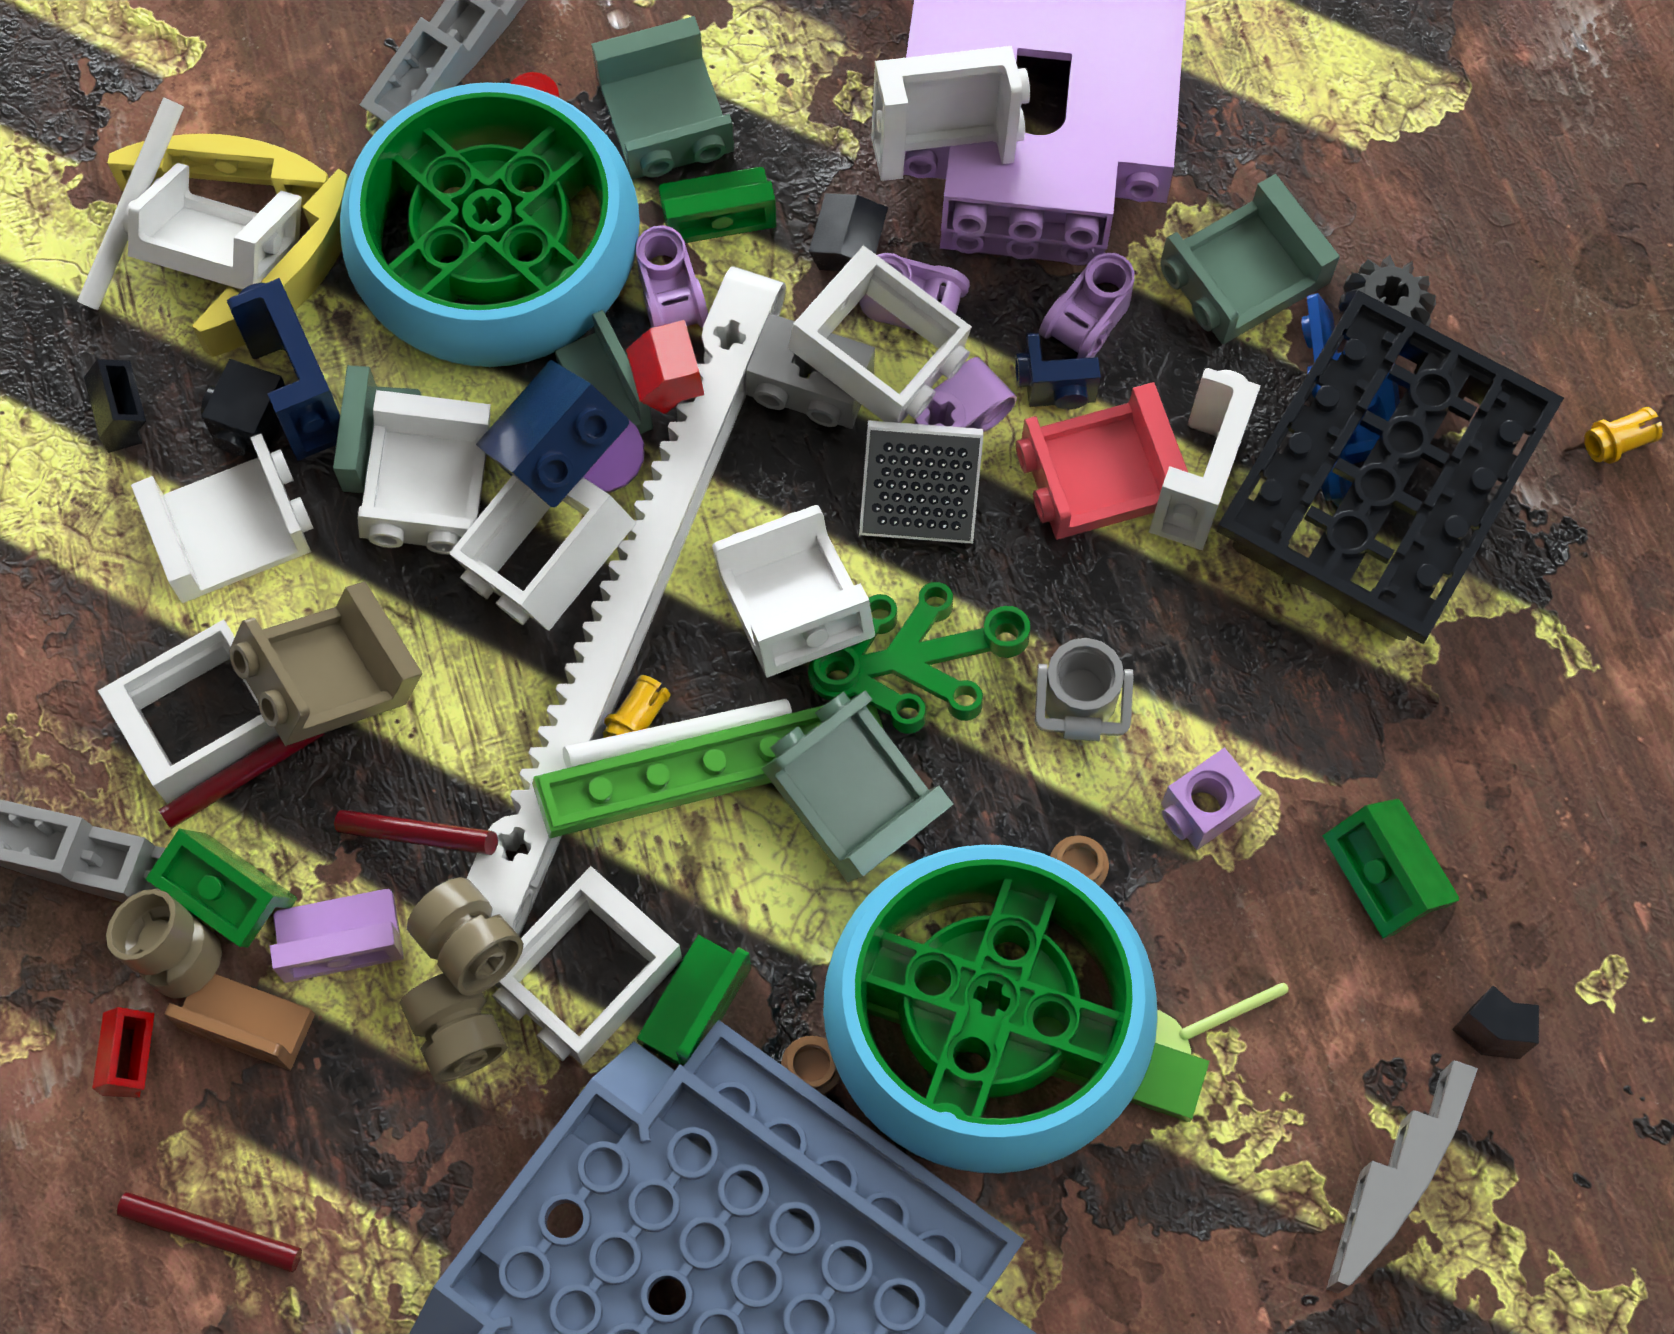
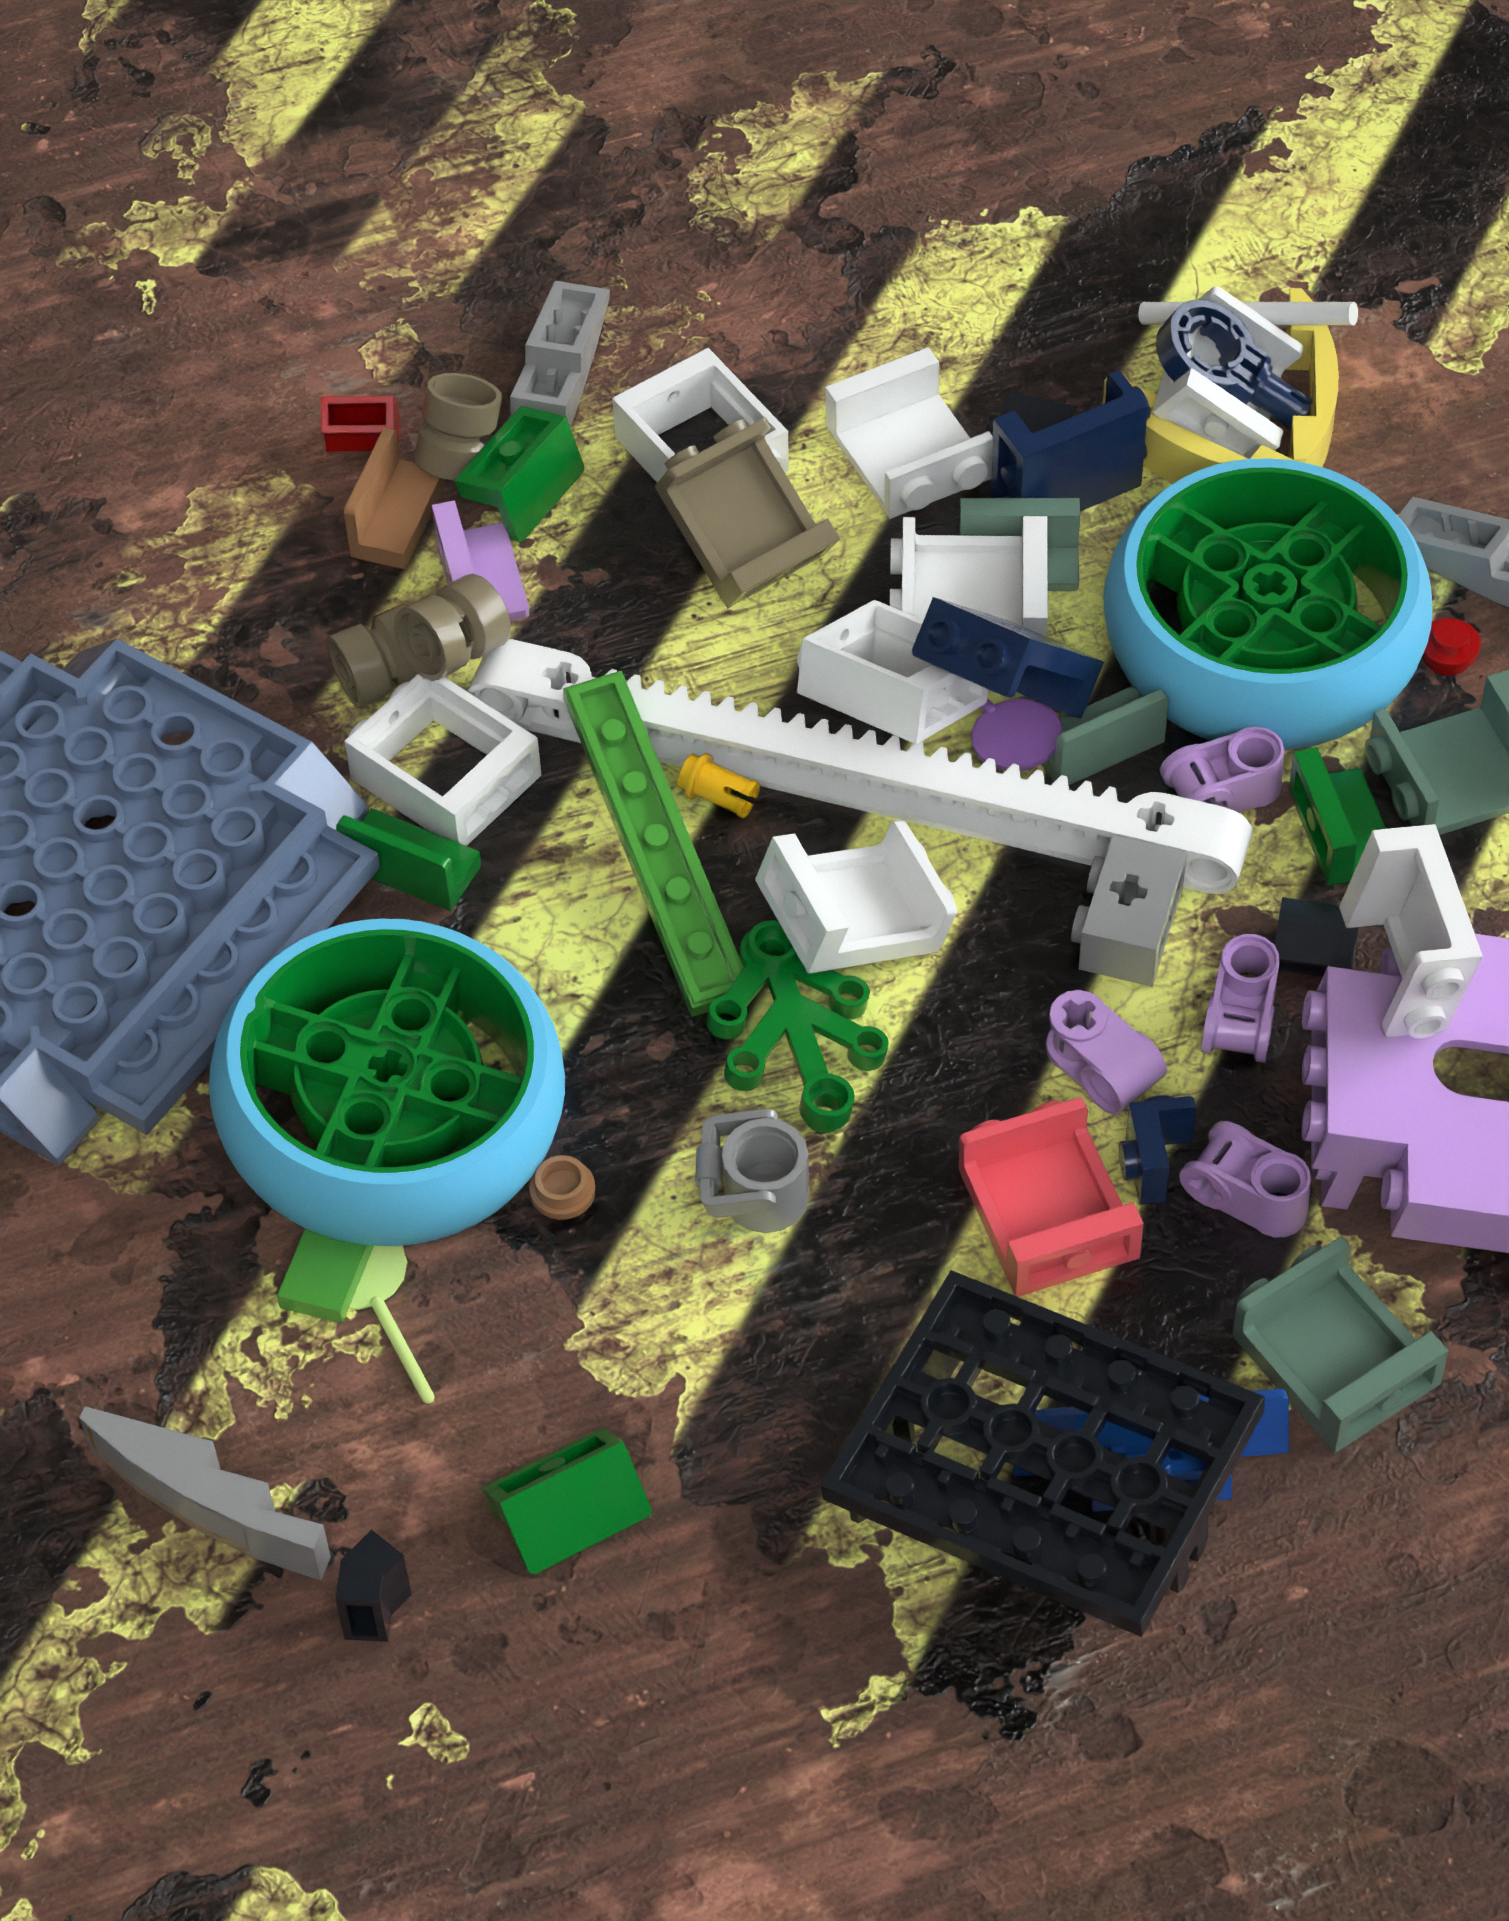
camera: 90 degrees right, 15 degrees down
black piece [84,359,146,453] -> none
dark red bar [117,1192,302,1273] -> none
dark red bar [158,733,325,829] -> none
dark red bar [334,810,498,855] -> none
white bar [563,699,792,768] -> none
red piece [626,320,704,414] -> none
sand green panel [761,690,954,882] -> none
white window [788,245,972,423] -> none
tile [859,420,983,544] -> none
white panel [1149,368,1261,551] -> none
lavender brick [1161,747,1261,850] -> none
dark grey gear [1338,255,1436,327] -> none
yellow pin [1584,407,1663,464] -> none
none -> dark blue pin [1156,300,1313,431]

